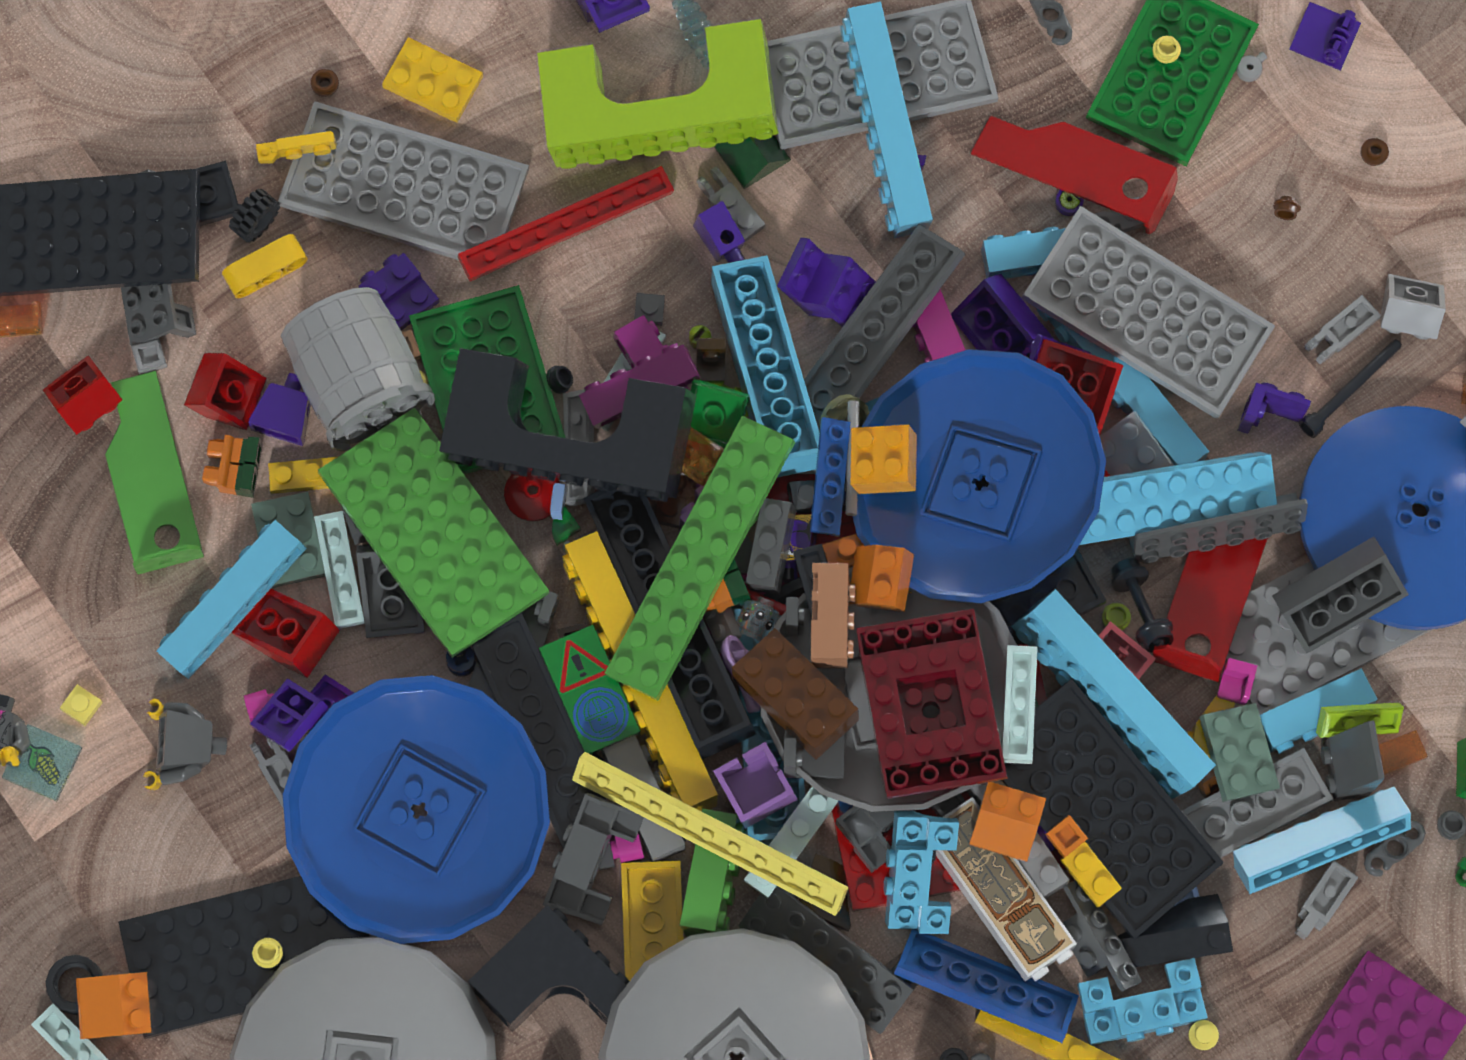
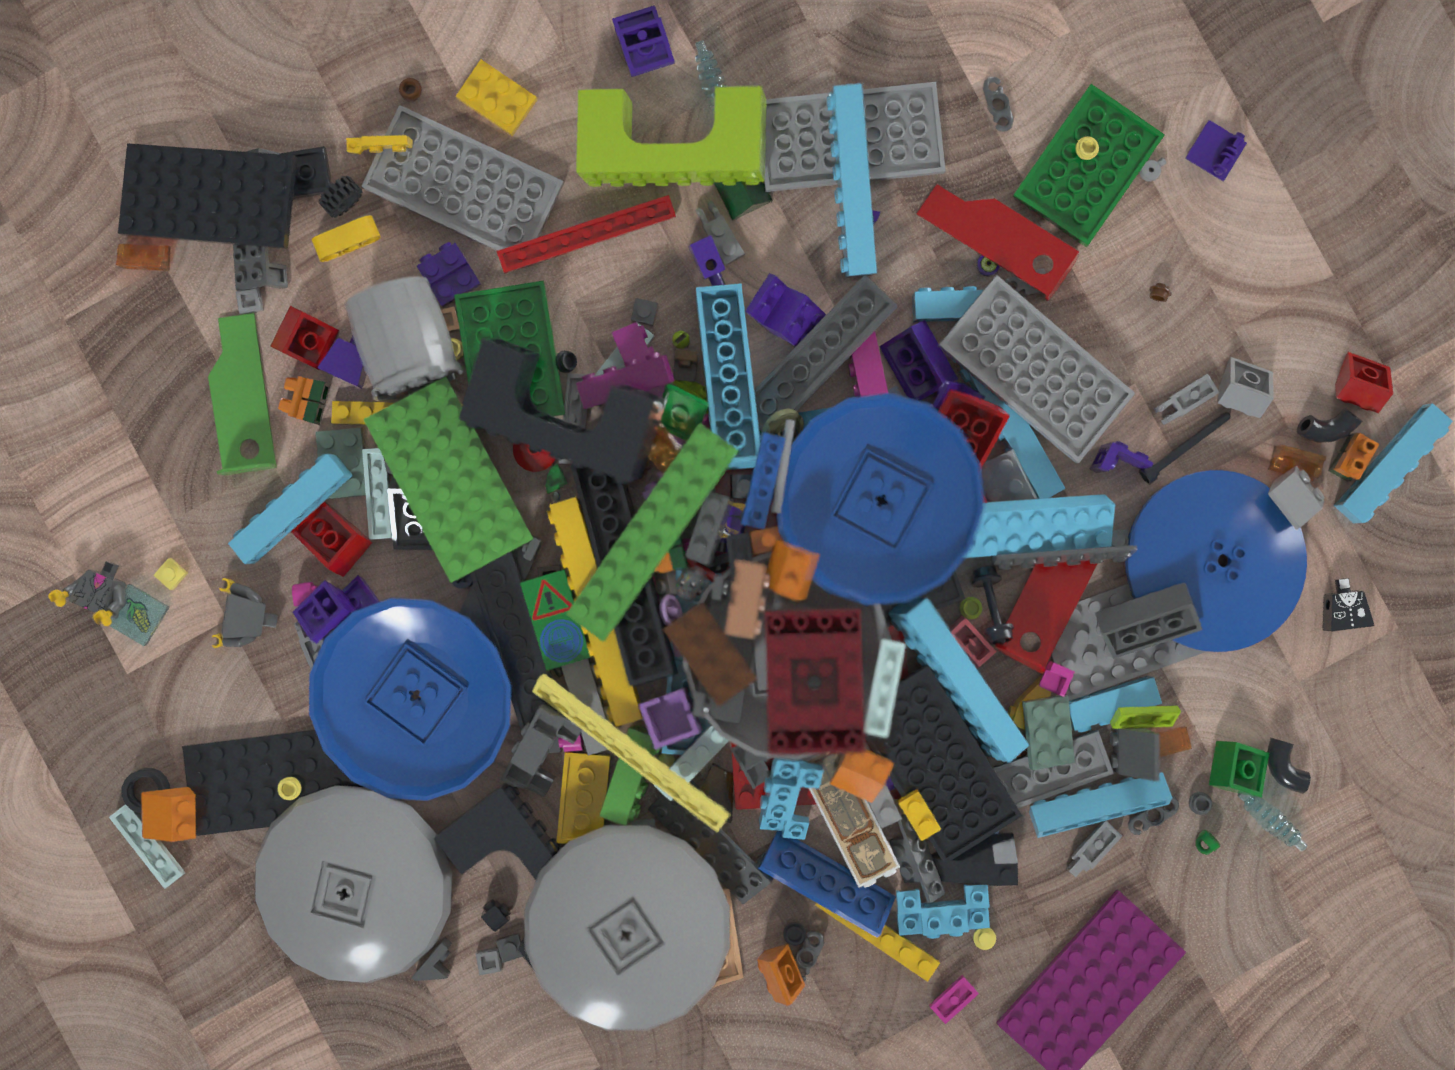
camera: 15 degrees right, 15 degrees up
red slope [43,355,123,435] -> none
light blue tile [550,483,566,520] -> none
light orange brick [850,425,917,494] -> none
orange plate [1045,815,1088,858] -> none
reddish brown plate [1360,138,1389,166] -> none

